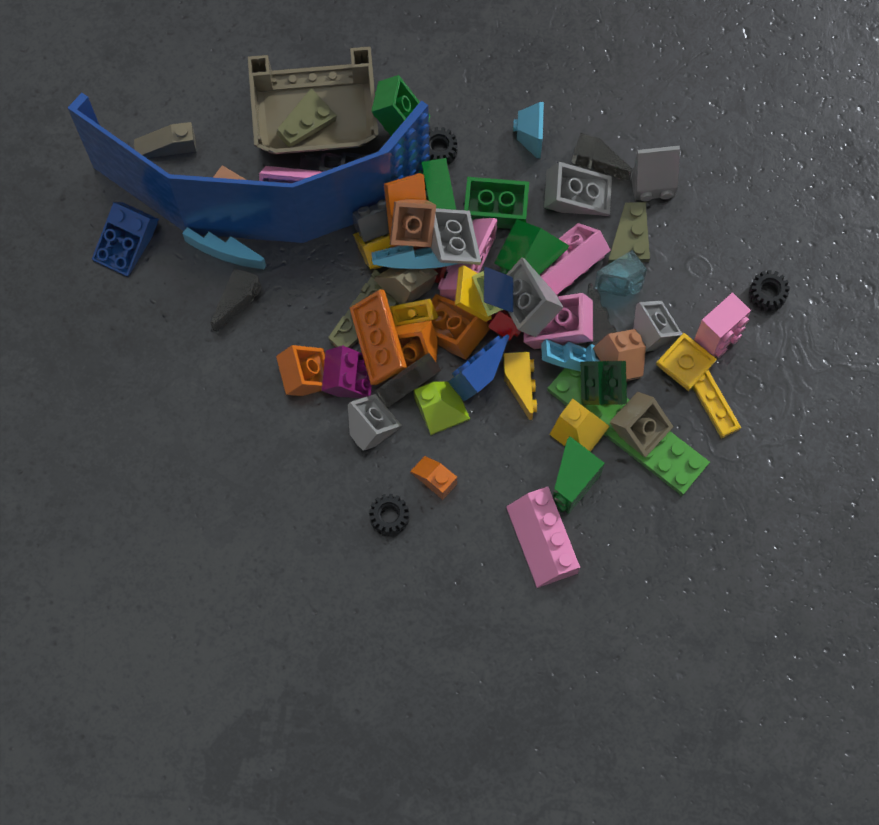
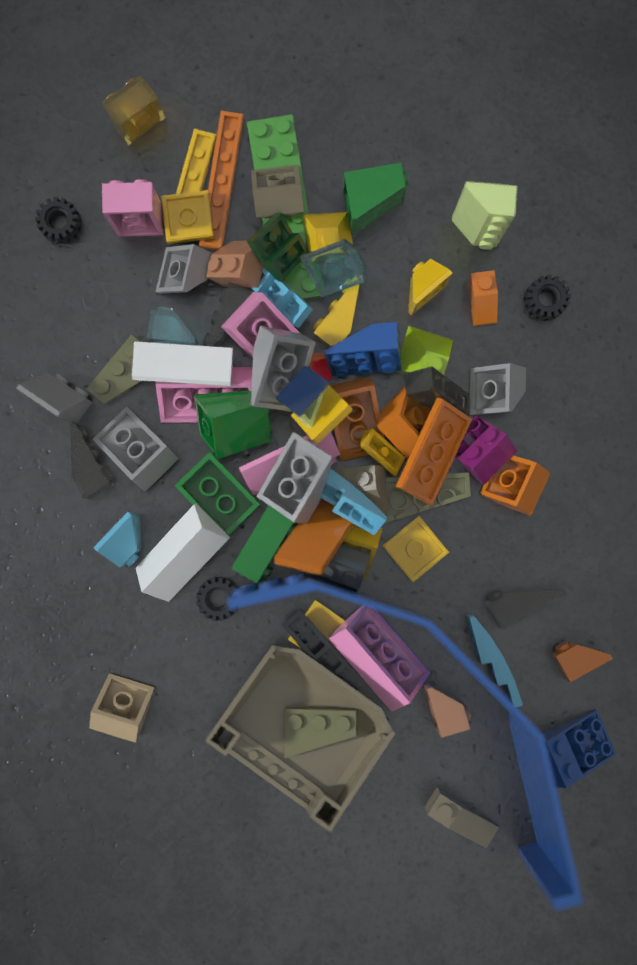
camera: 140 degrees left, 15 degrees up
green brick [371,75,430,136] -> none
nougat slope [390,199,436,247] -> none
bright pink slope [506,486,580,588] -> none
none -> tan slope [89,673,155,743]
none -> clear yellow brick [102,75,165,145]
none -> white slope [132,341,234,386]
none -> white slope [136,503,230,602]
none -> orange tile [199,111,244,251]
none -> clear light blue slope [300,239,367,297]
none -> yellow tile [382,516,450,583]
none -> yellow slope [408,258,452,316]
none -> yellowish green slope [452,181,517,250]
none -> orange slope [551,642,613,683]

